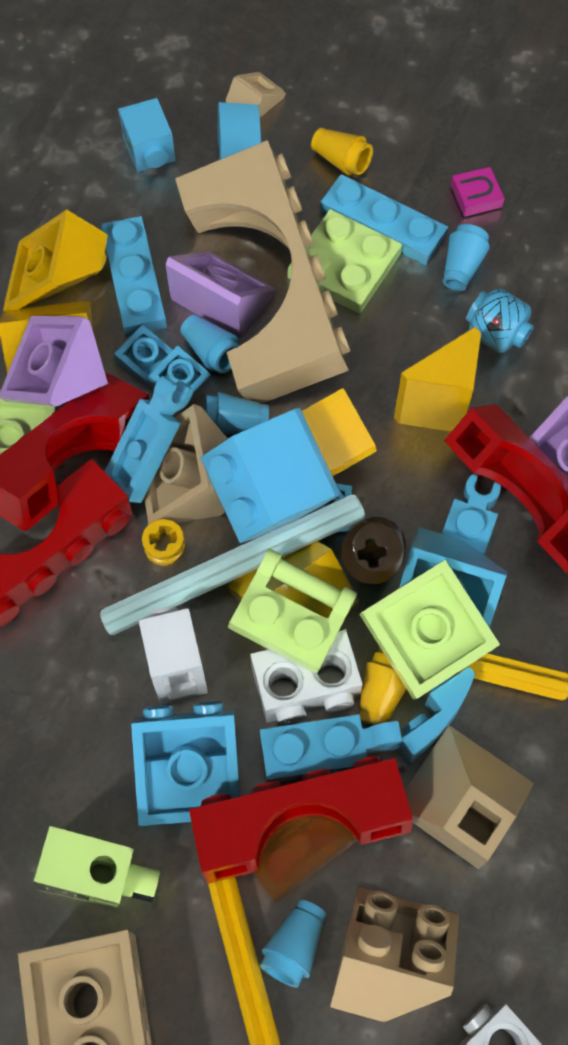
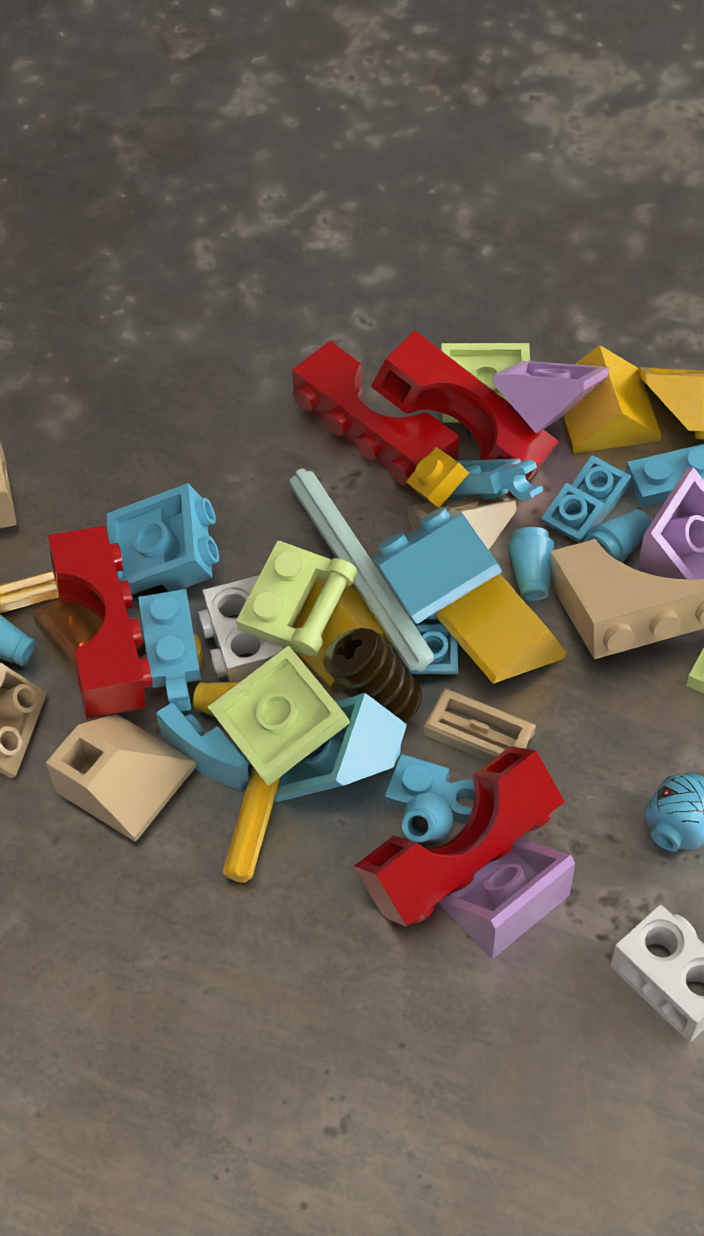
camera: 90 degrees right, 10 degrees down
yellowish green torso [34,826,160,908] -> none
white brick [138,607,208,705] -> none
yellow bush [142,519,186,566] -> none
yellow slope [394,327,481,432] -> none
none -> medium azure cone [402,793,453,845]
none -> yellow plate [406,447,469,509]
none -> tan tile [424,688,536,762]

